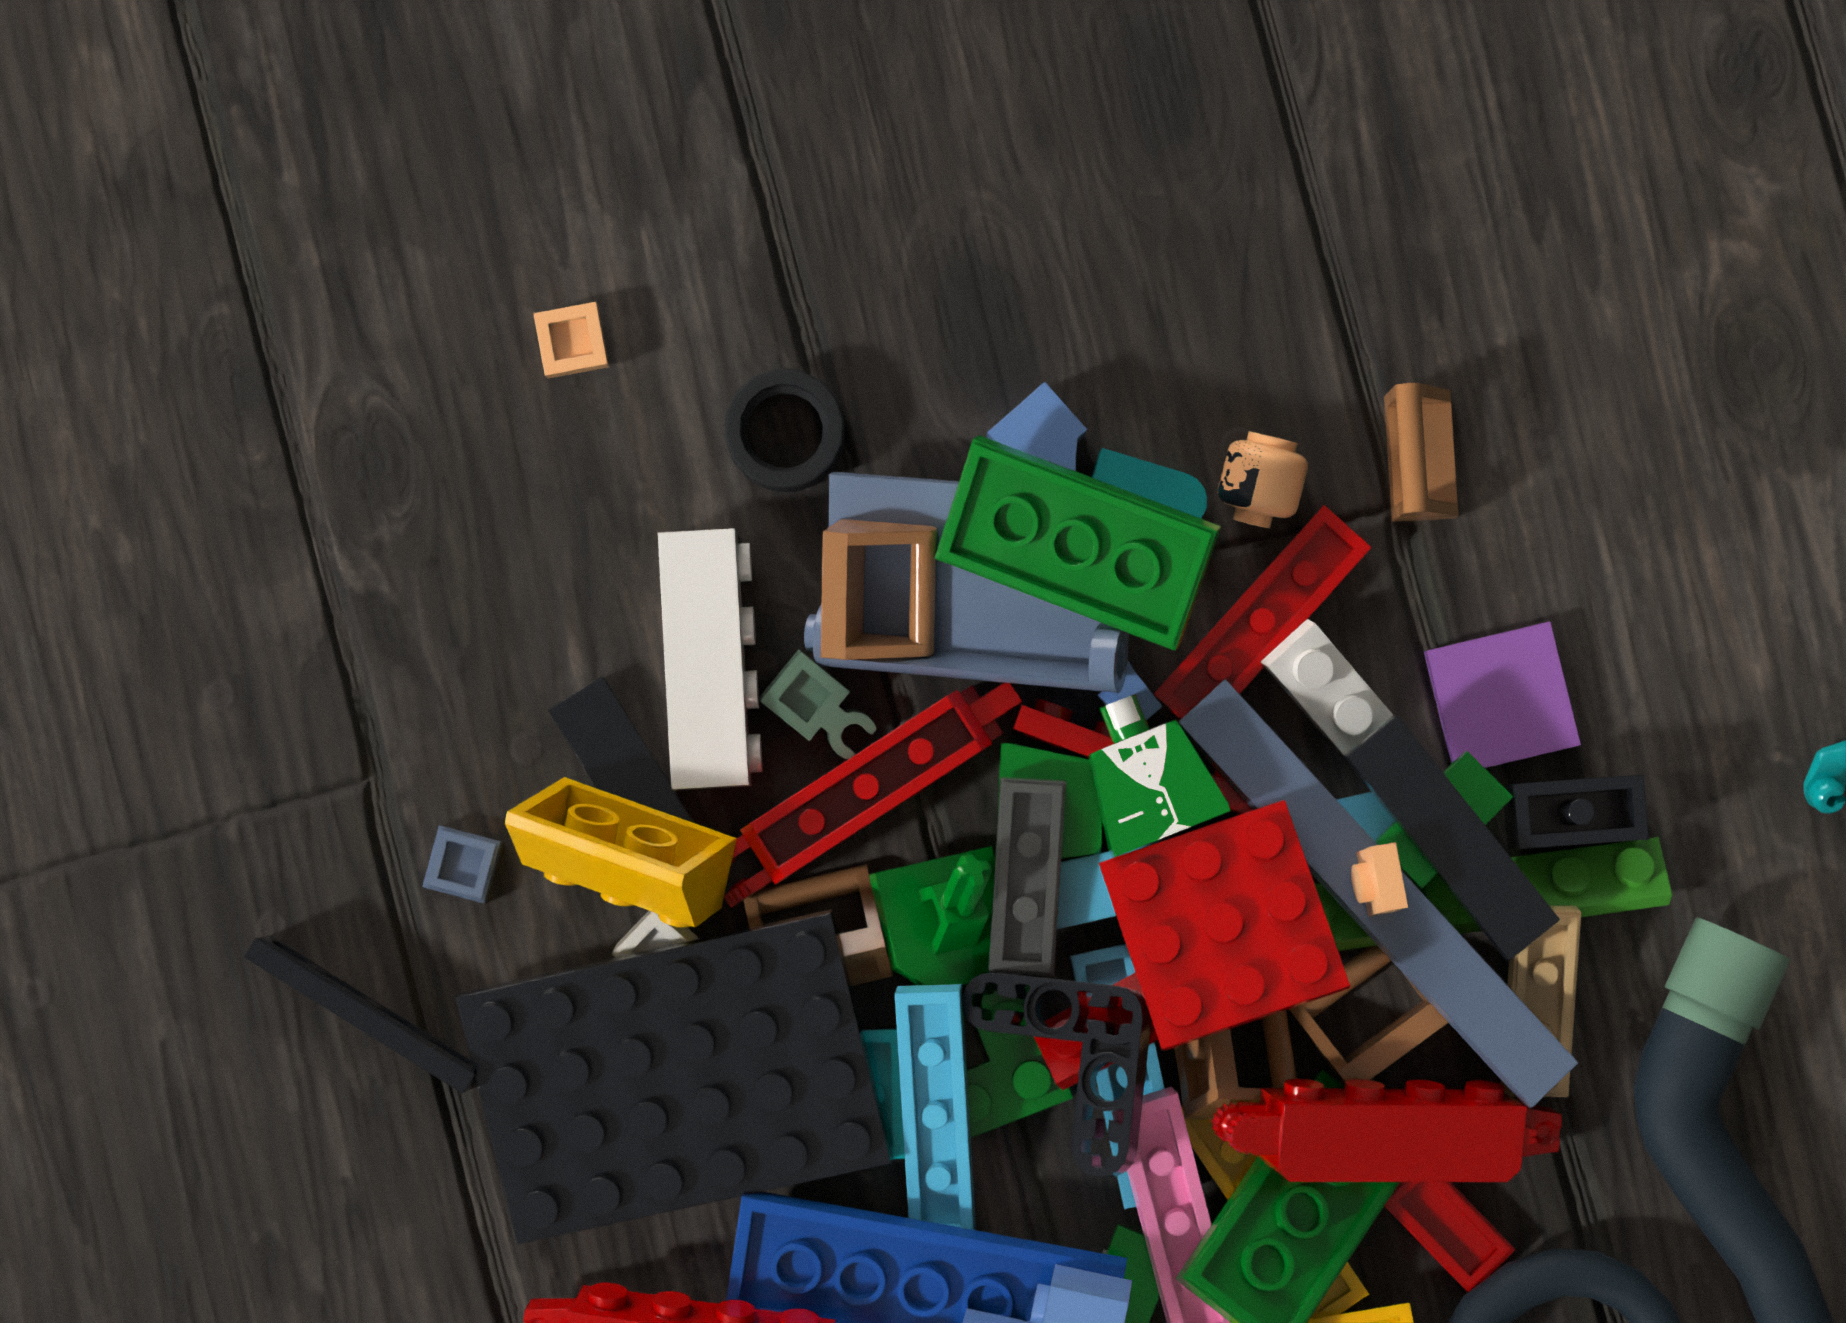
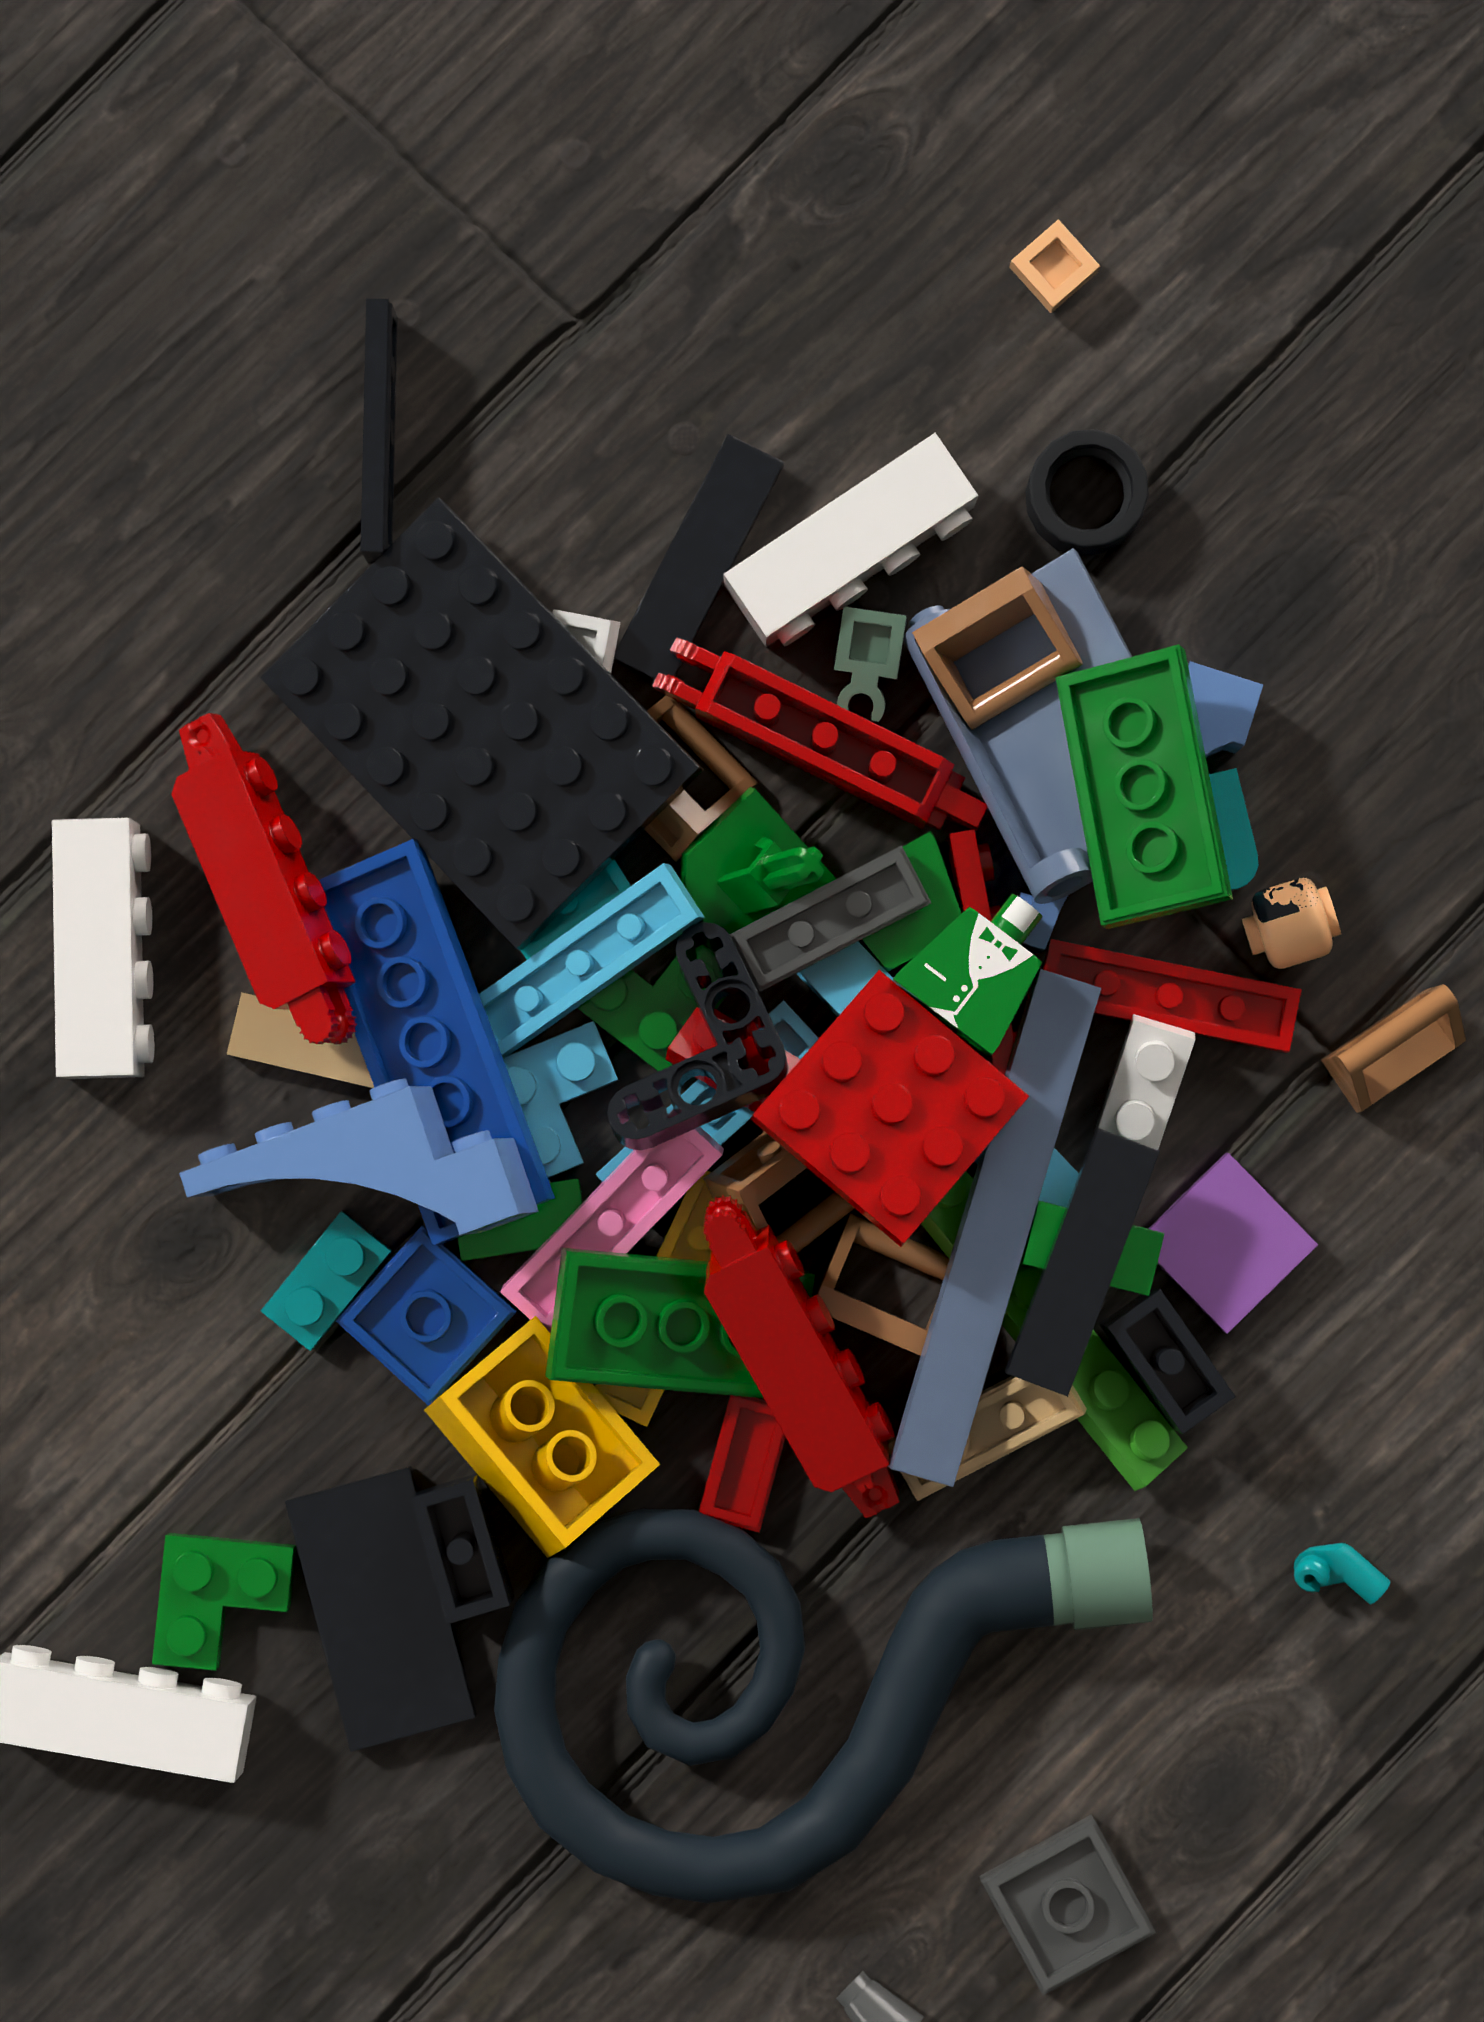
camera: 55 degrees right, 0 degrees up
sand blue tile [422,825,503,903] -> none
yellow slope [505,777,737,928] -> none
light nougat plate [1351,842,1408,917] -> none
none -> medium azure plate [503,1021,619,1178]

